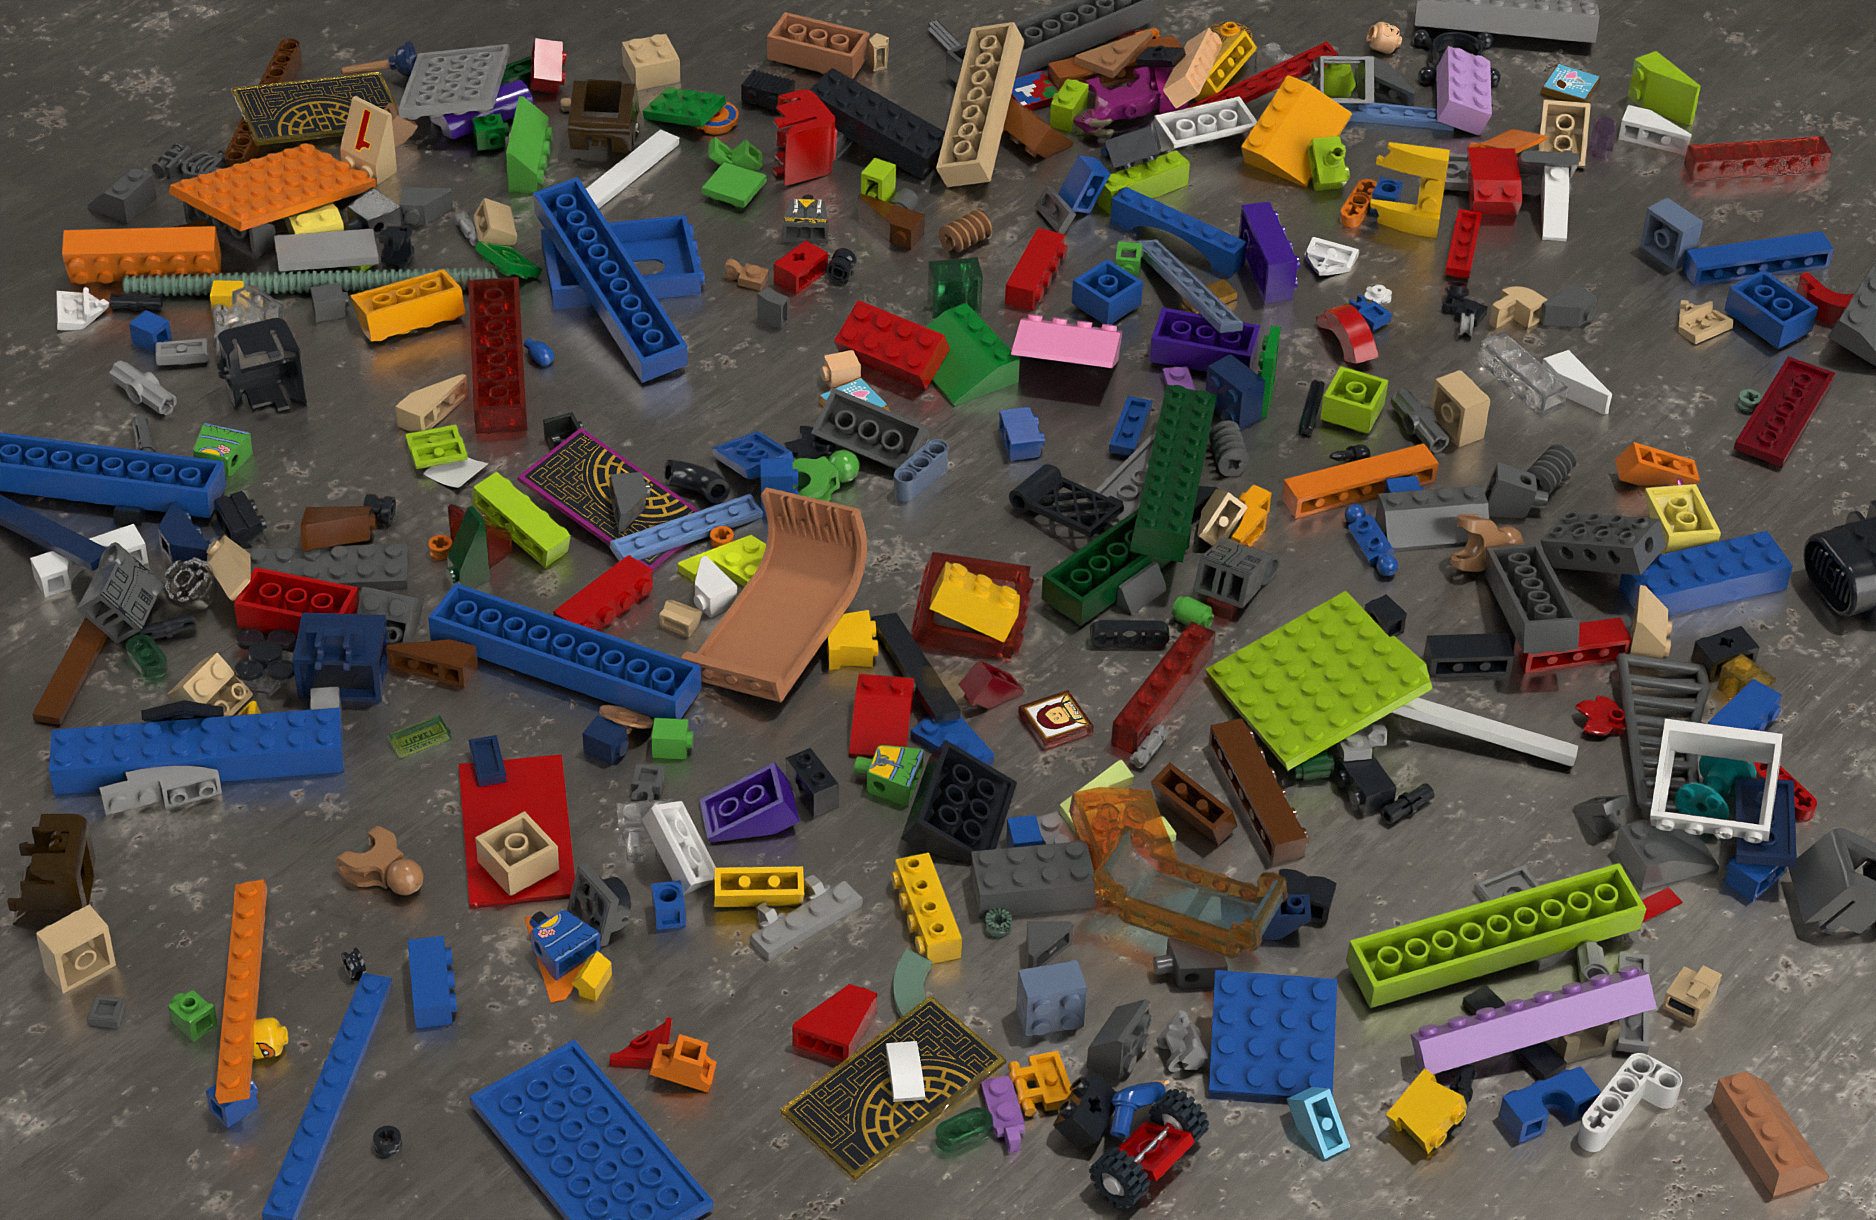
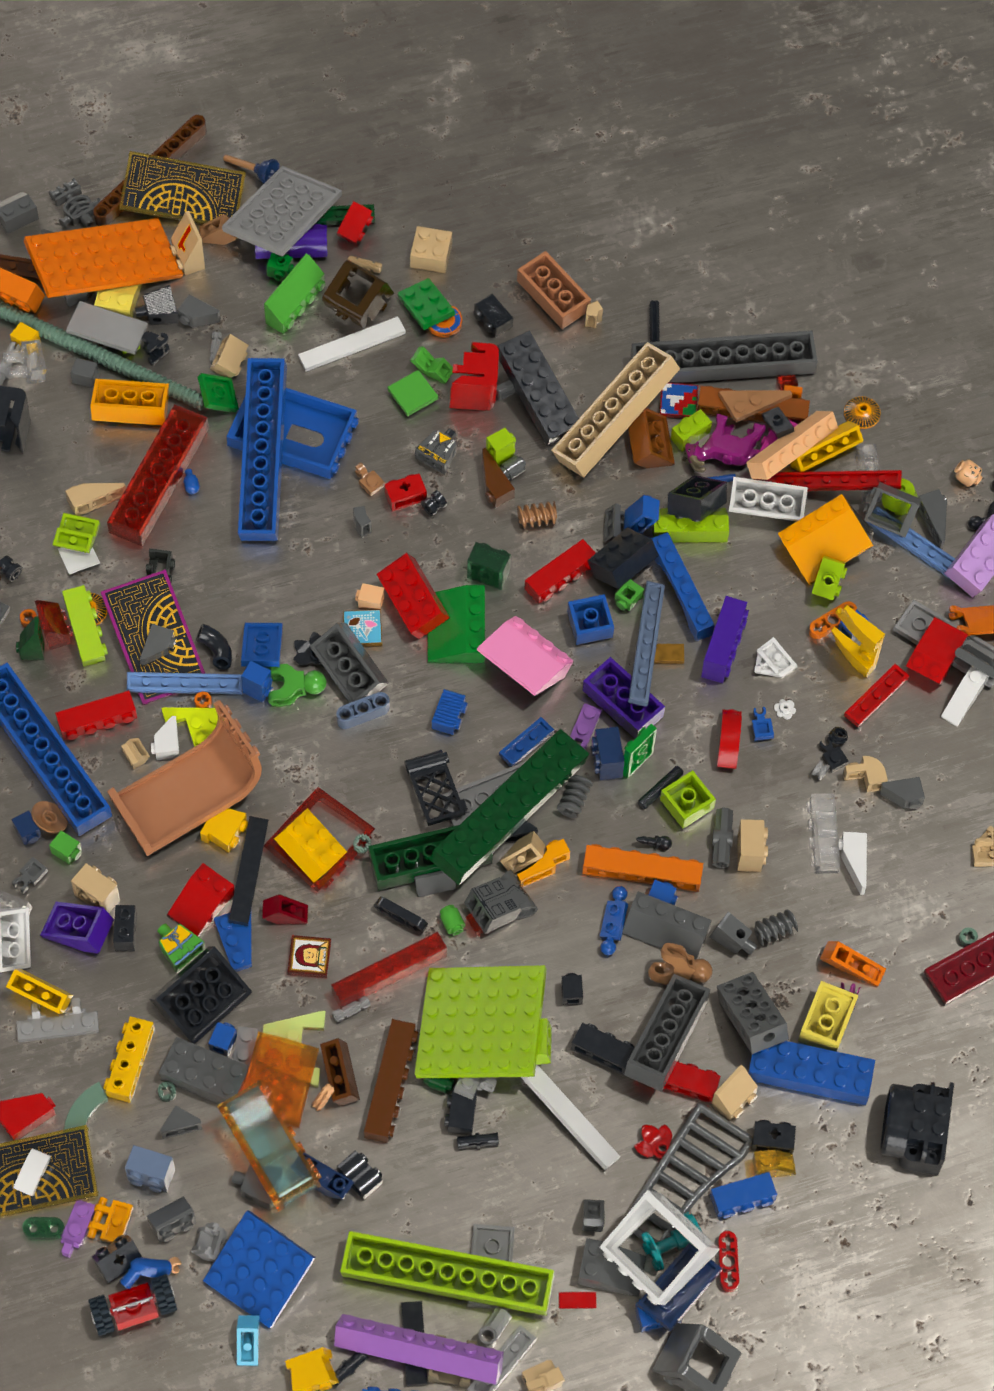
camera: 30 degrees right, 20 degrees up
none -> tan brick [71,863,120,913]
none -> light nougat axle [312,1084,334,1111]
none -> sand green bush [353,834,371,853]
none -> black brick [588,528,658,589]

